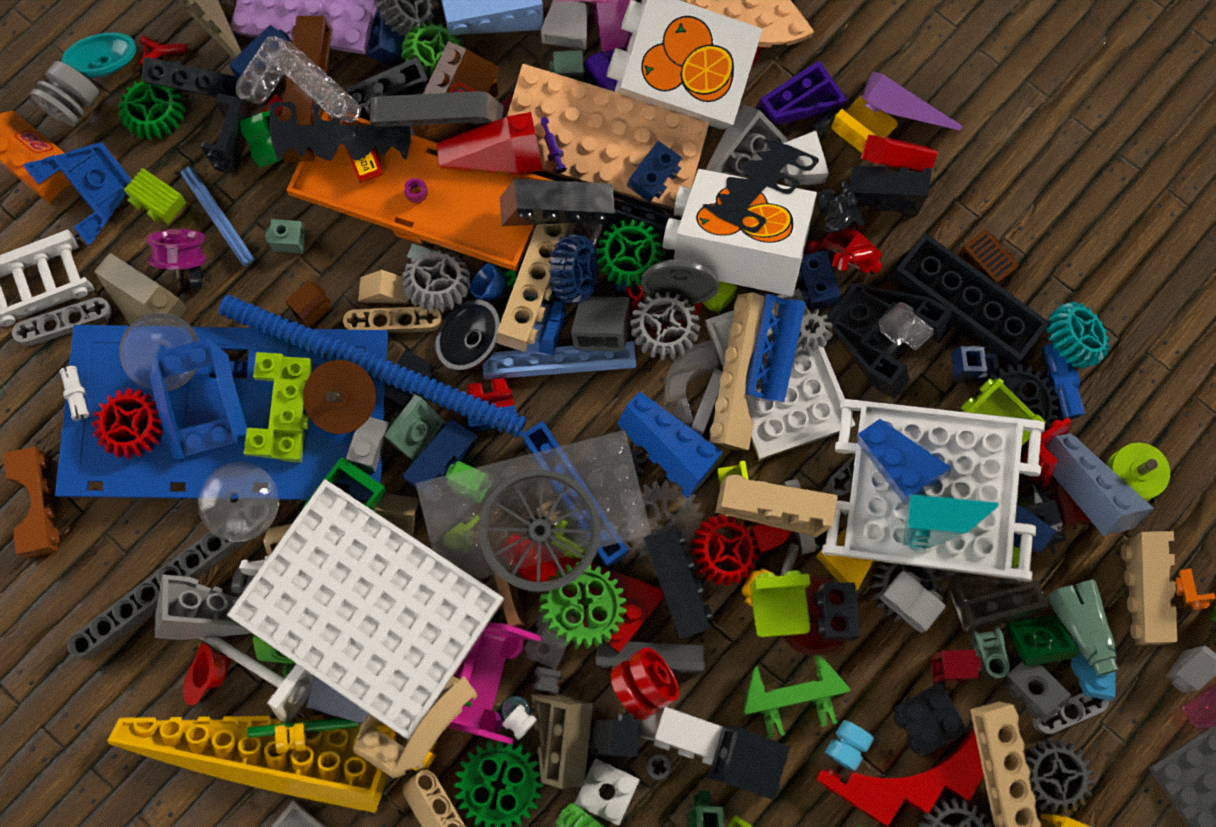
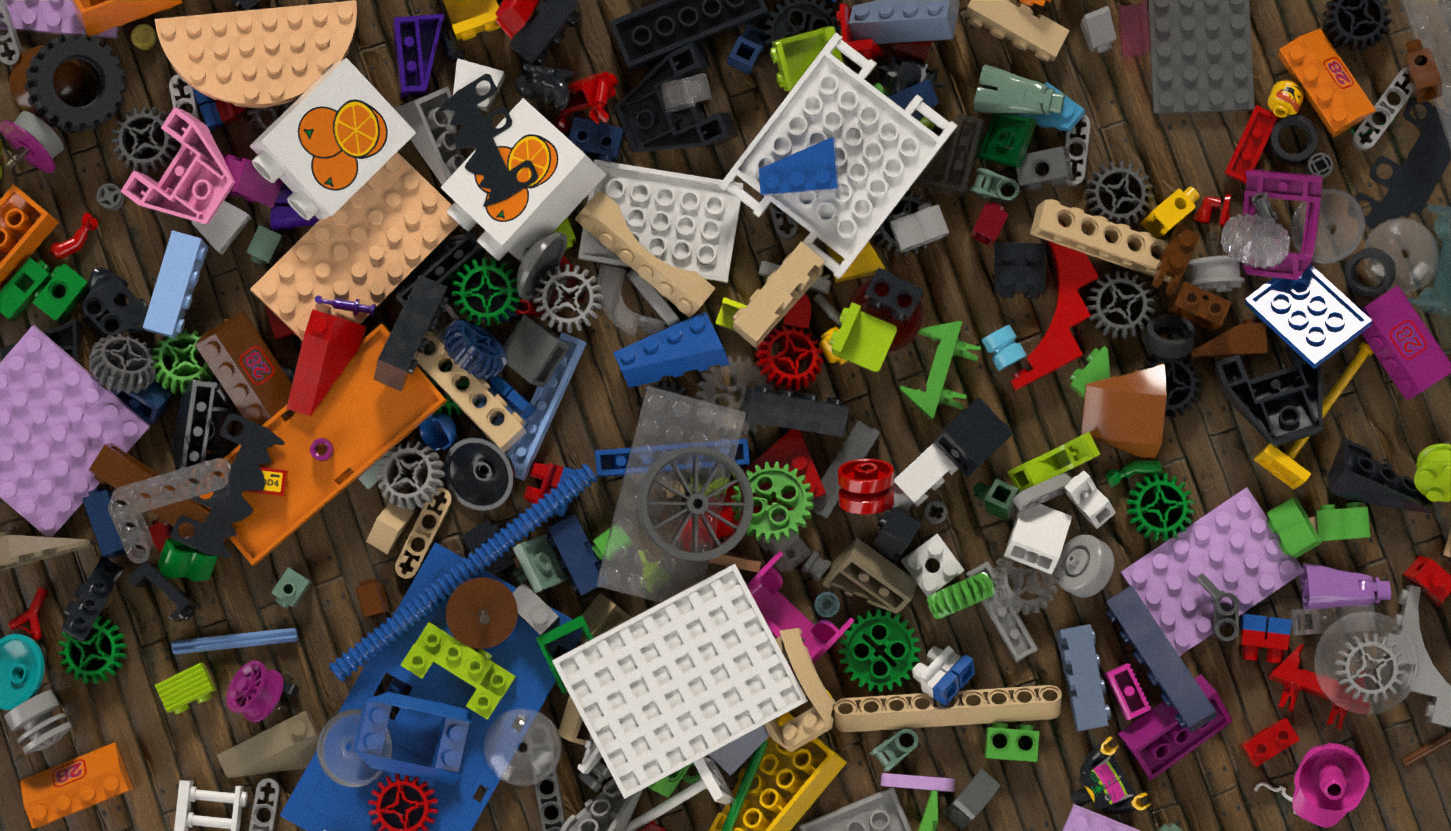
camera: 55 degrees left, 10 degrees up
blue wing [23,142,131,245] -> none
yellow wheel [275,723,306,754] -> none
dark grey beam [370,91,503,128] -> none
white wheel [502,704,537,740] -> none
dark blue brick [626,140,682,203] -> none
blue fence [746,294,806,403] -> none
light grey gear [797,308,832,352] -> none
teal wedge [903,494,998,551] -> none

